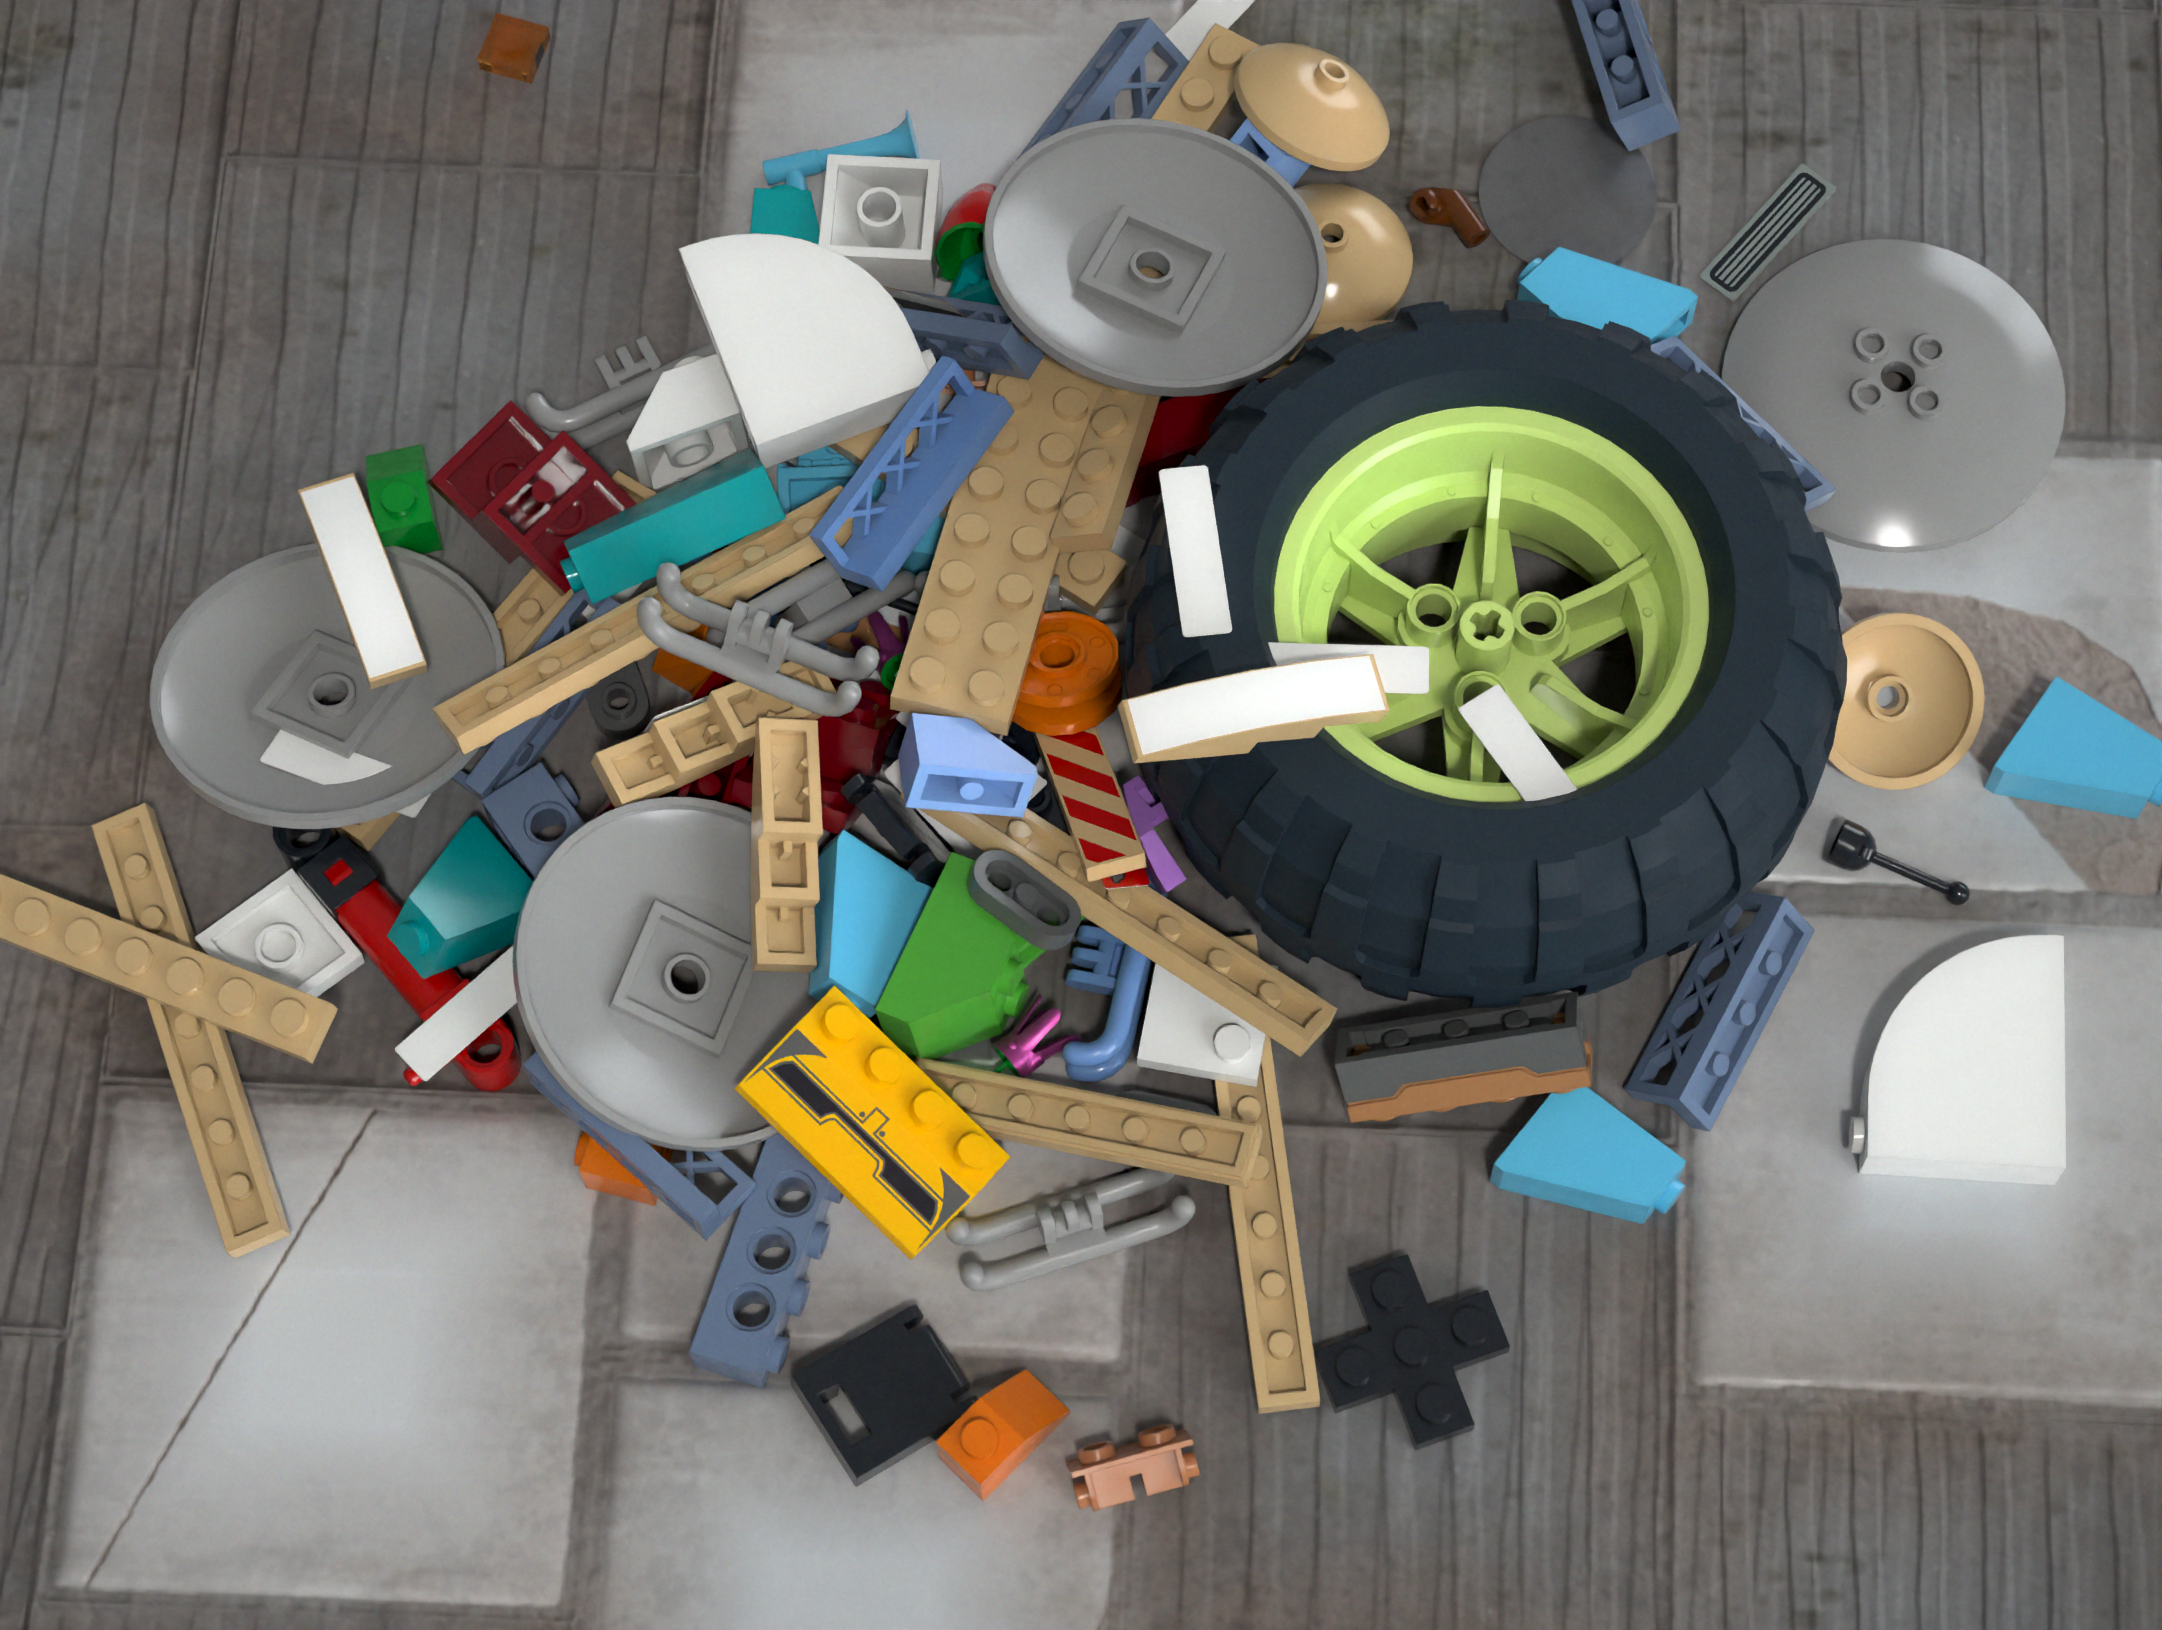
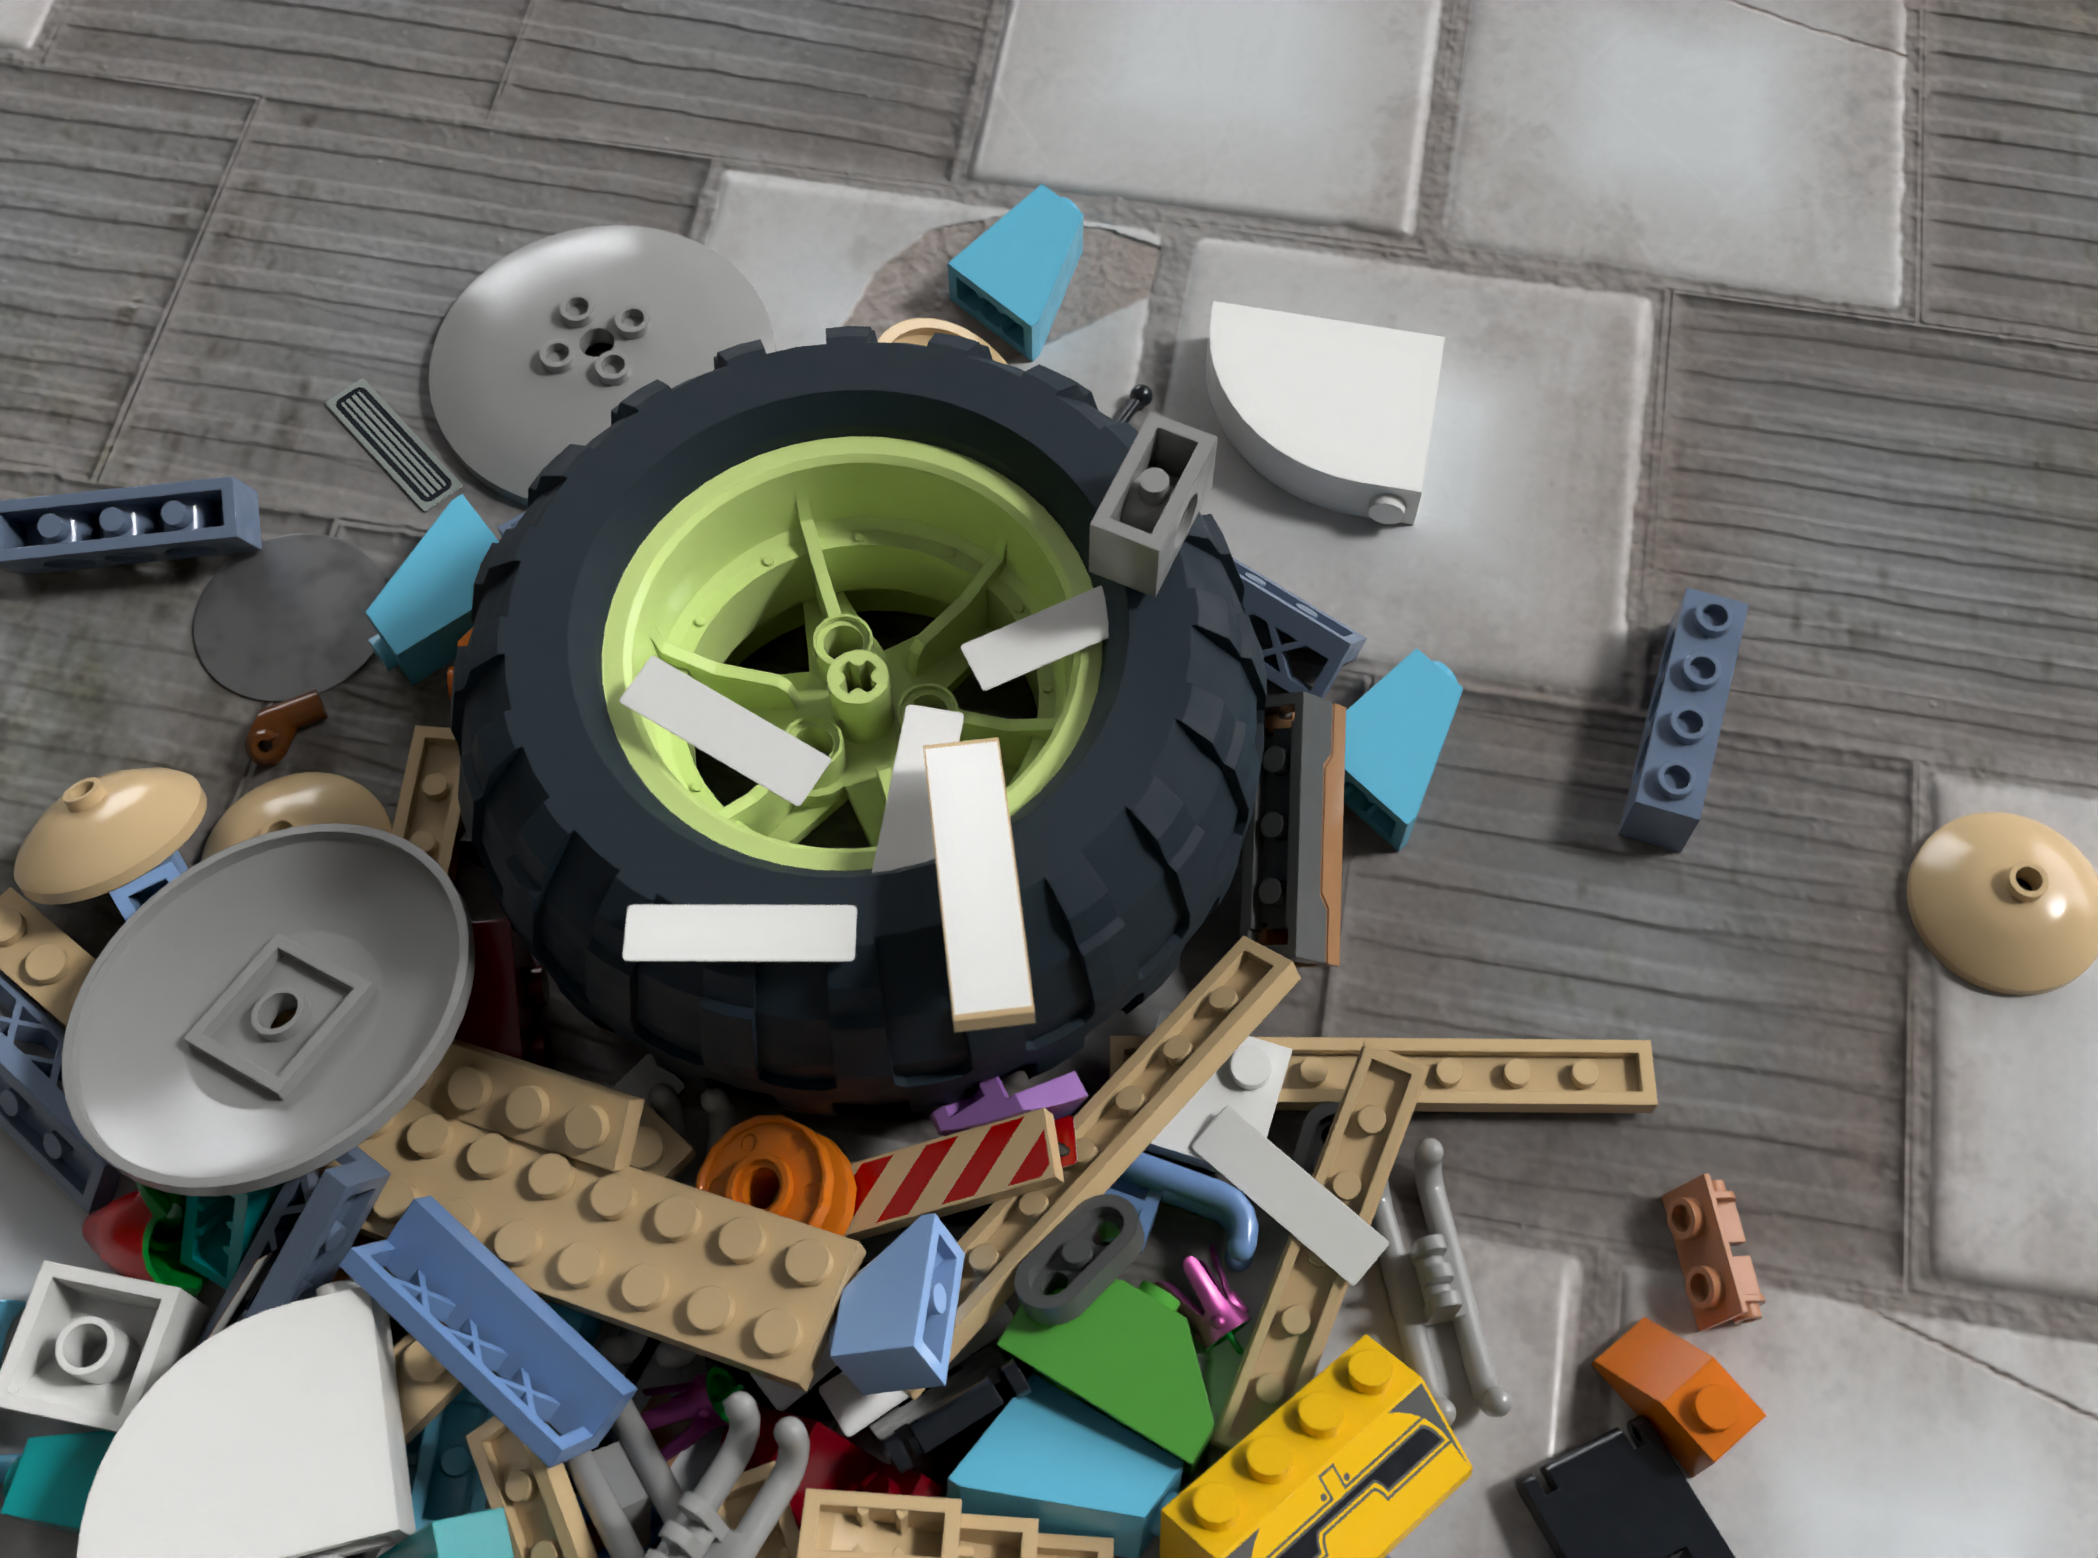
camera: 85 degrees left, 5 degrees down
black plate [1314,1254,1510,1450] -> none
none -> white sticker [620,656,831,806]
none -> light grey brick [1089,411,1218,597]
none -> white sticker [1192,1106,1389,1286]
none -> sand blue brick [1618,587,1749,853]

